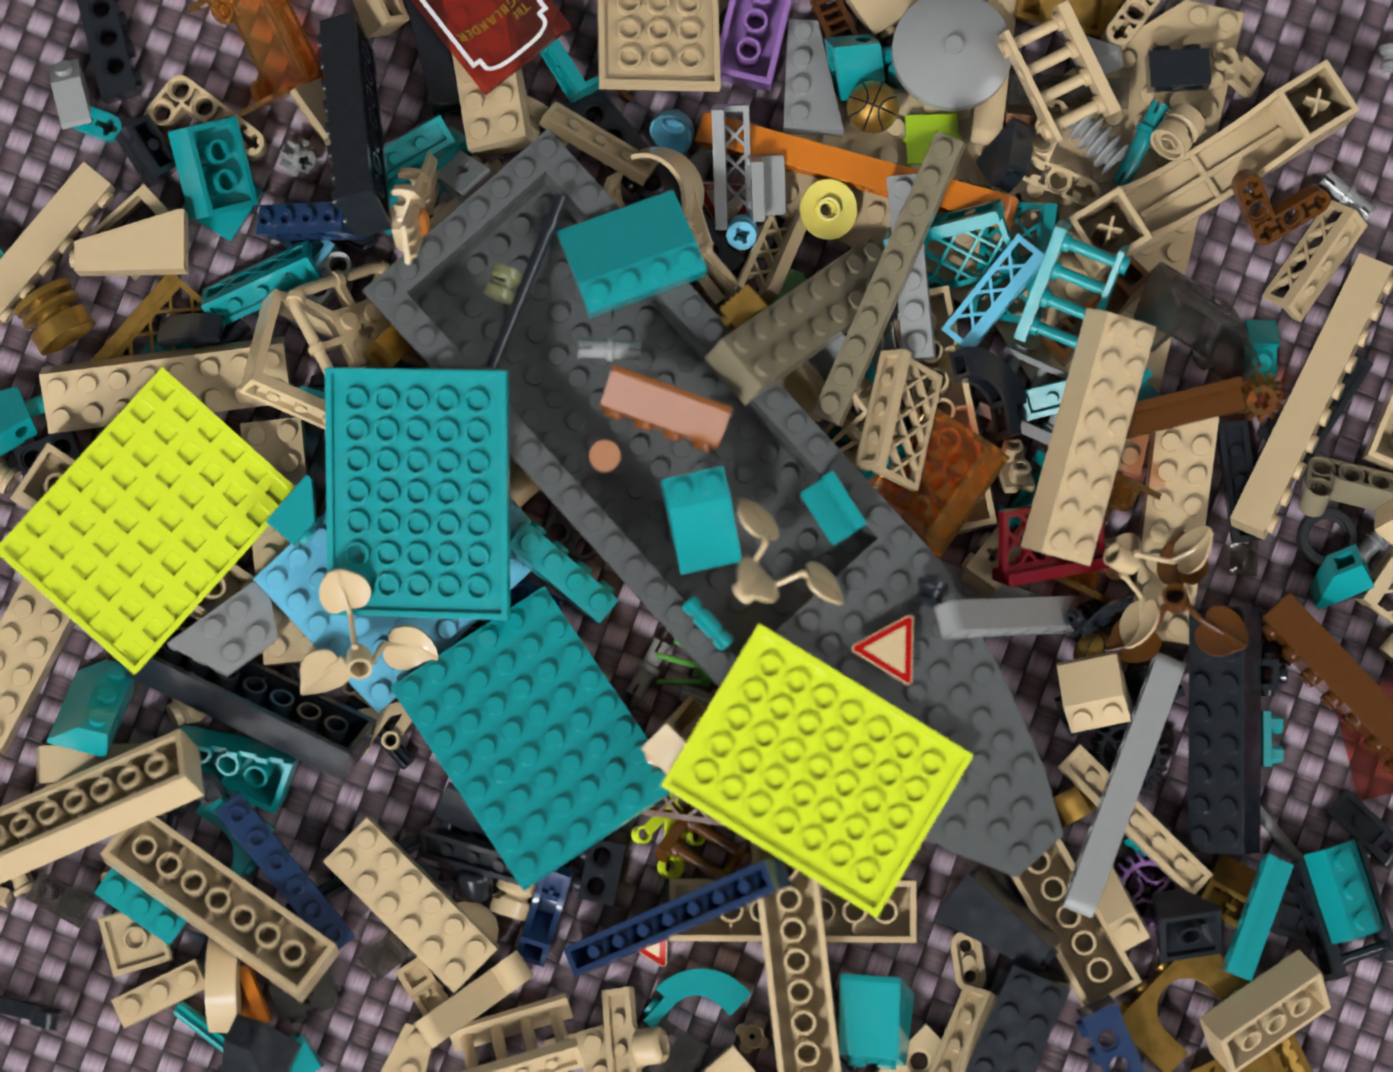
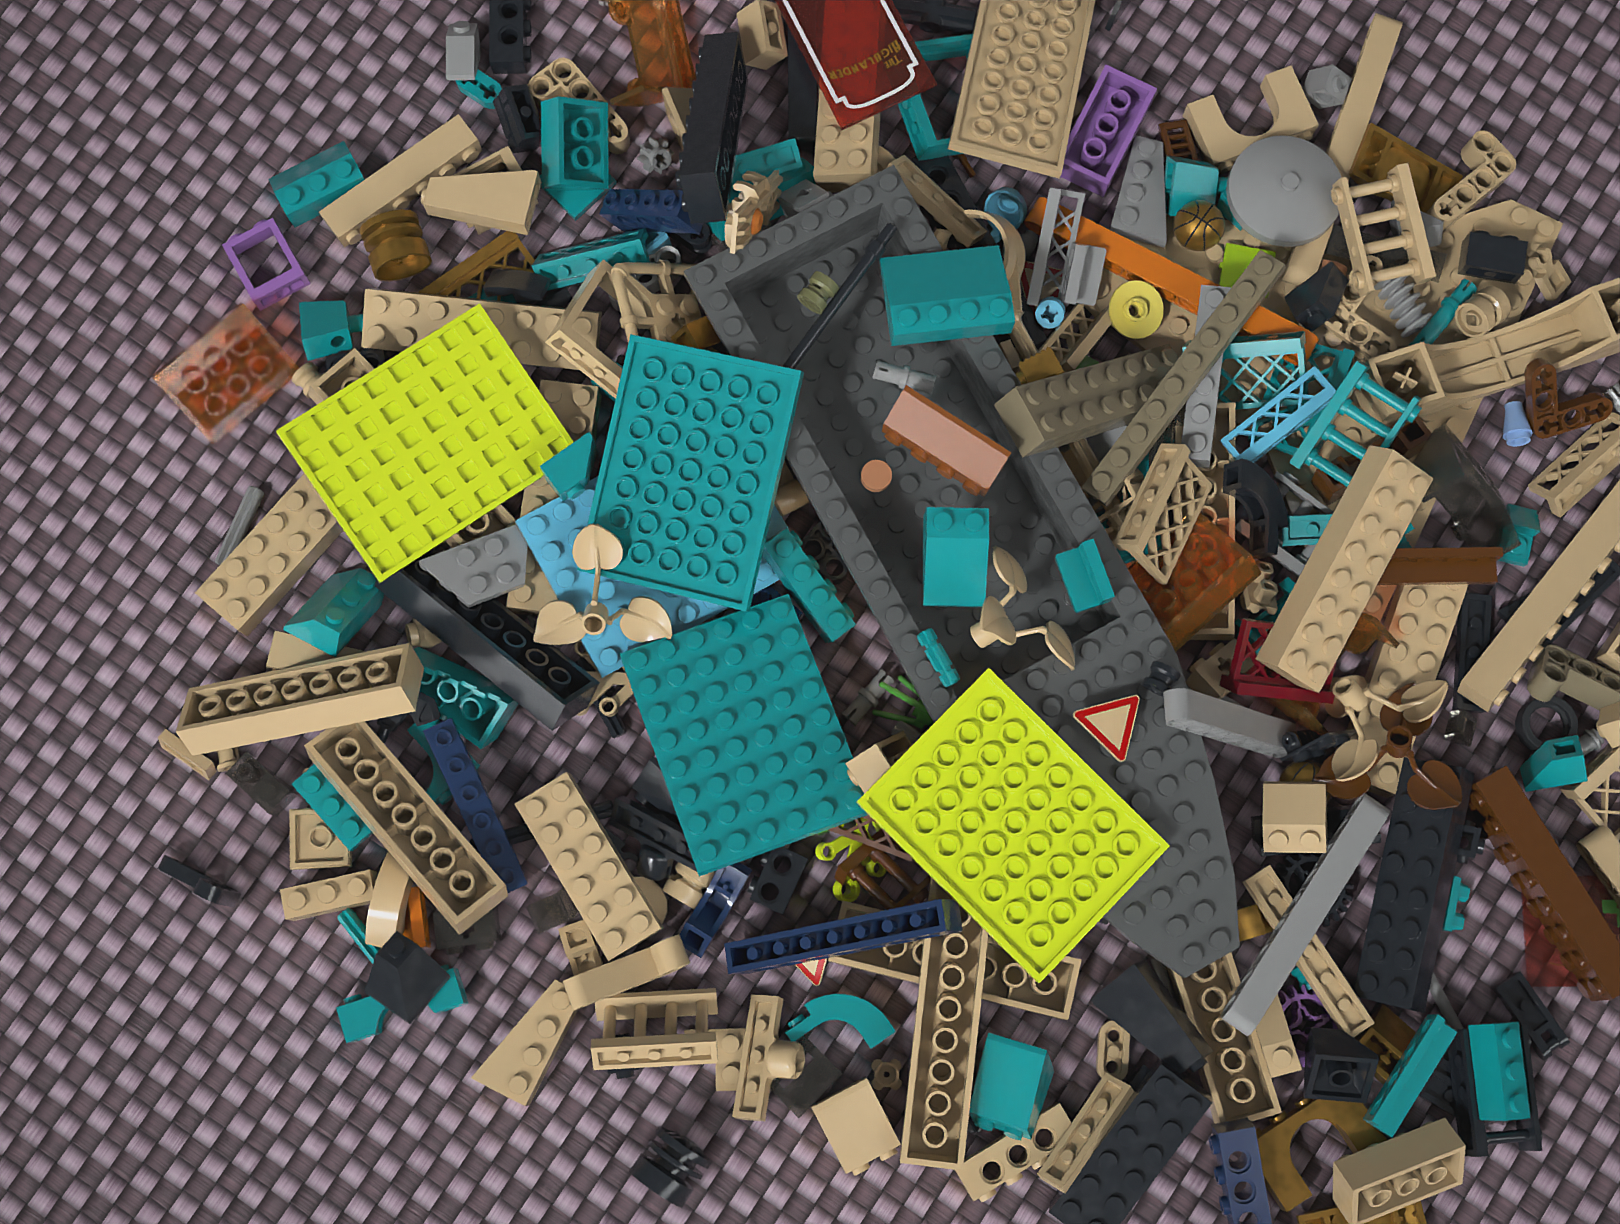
camera: 15 degrees right, 5 degrees down
clear orange gear [1239,371,1286,423] -> none
none -> light blue cone [1503,401,1533,447]

